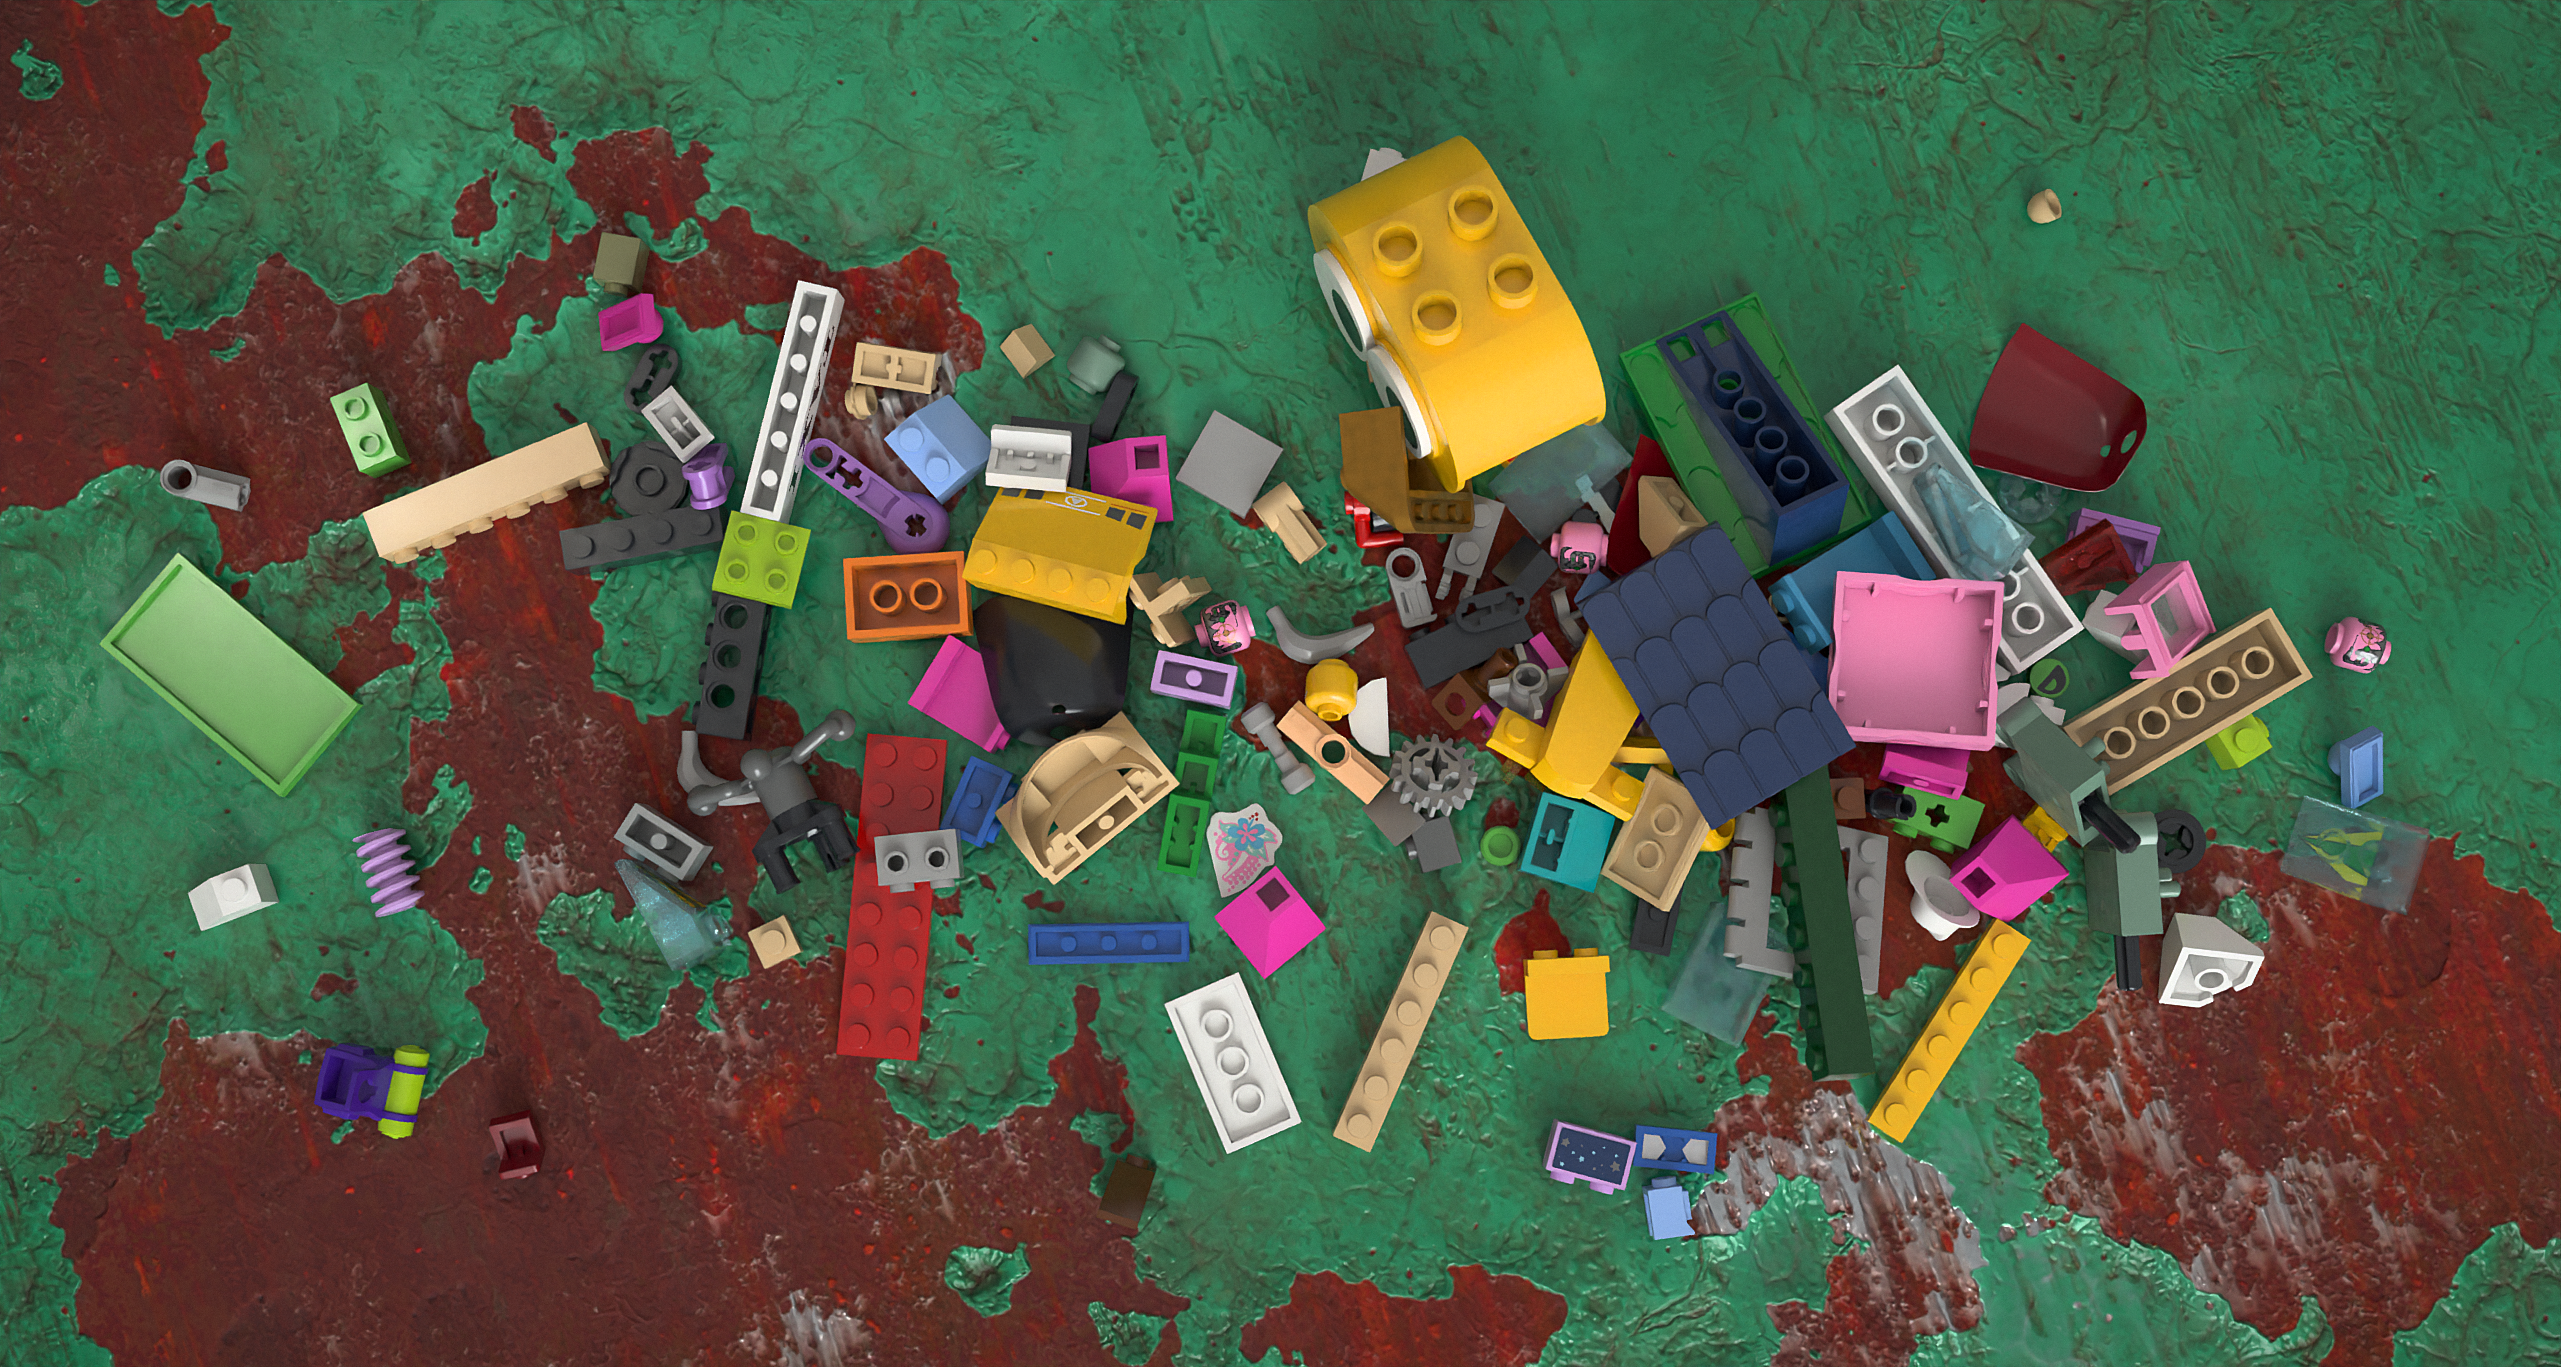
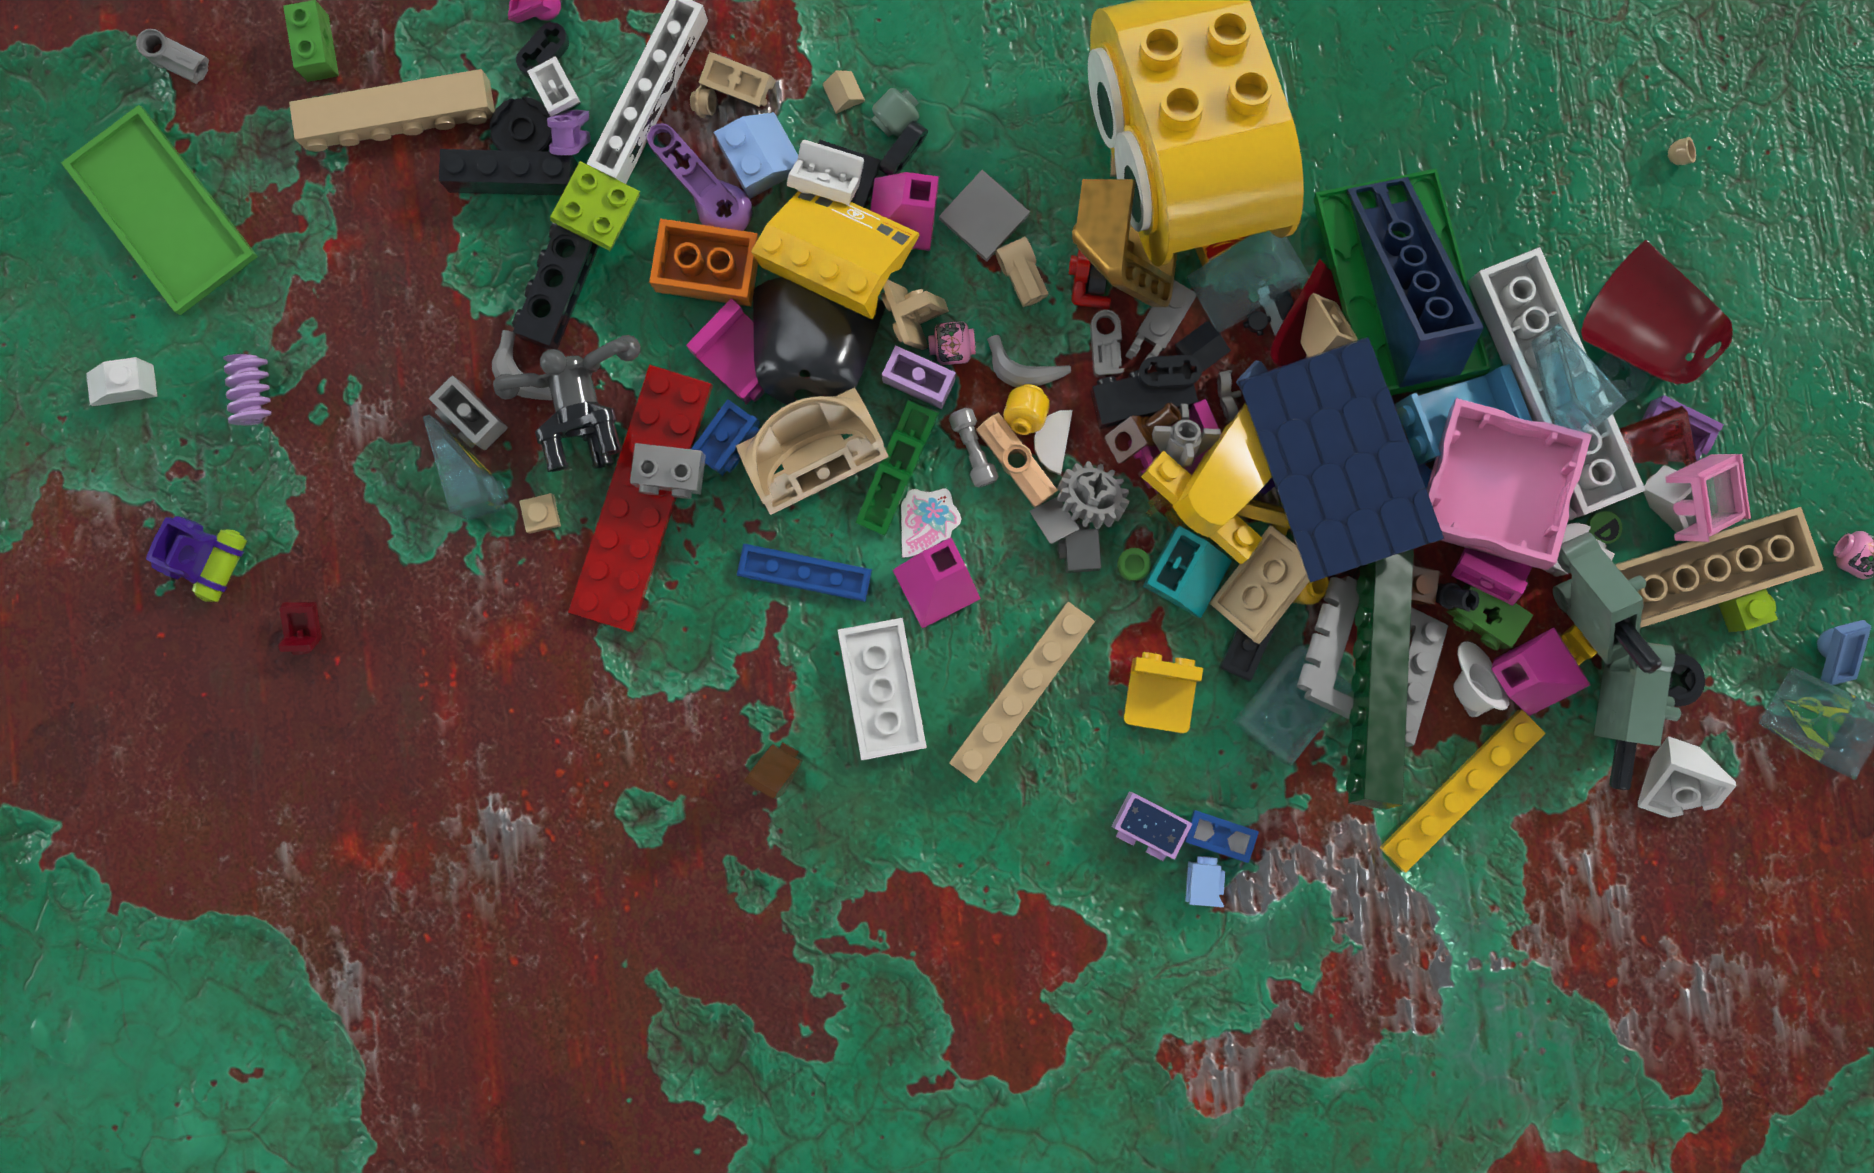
camera: 15 degrees right, 0 degrees up
bright pink head [1551,521,1609,575] -> none

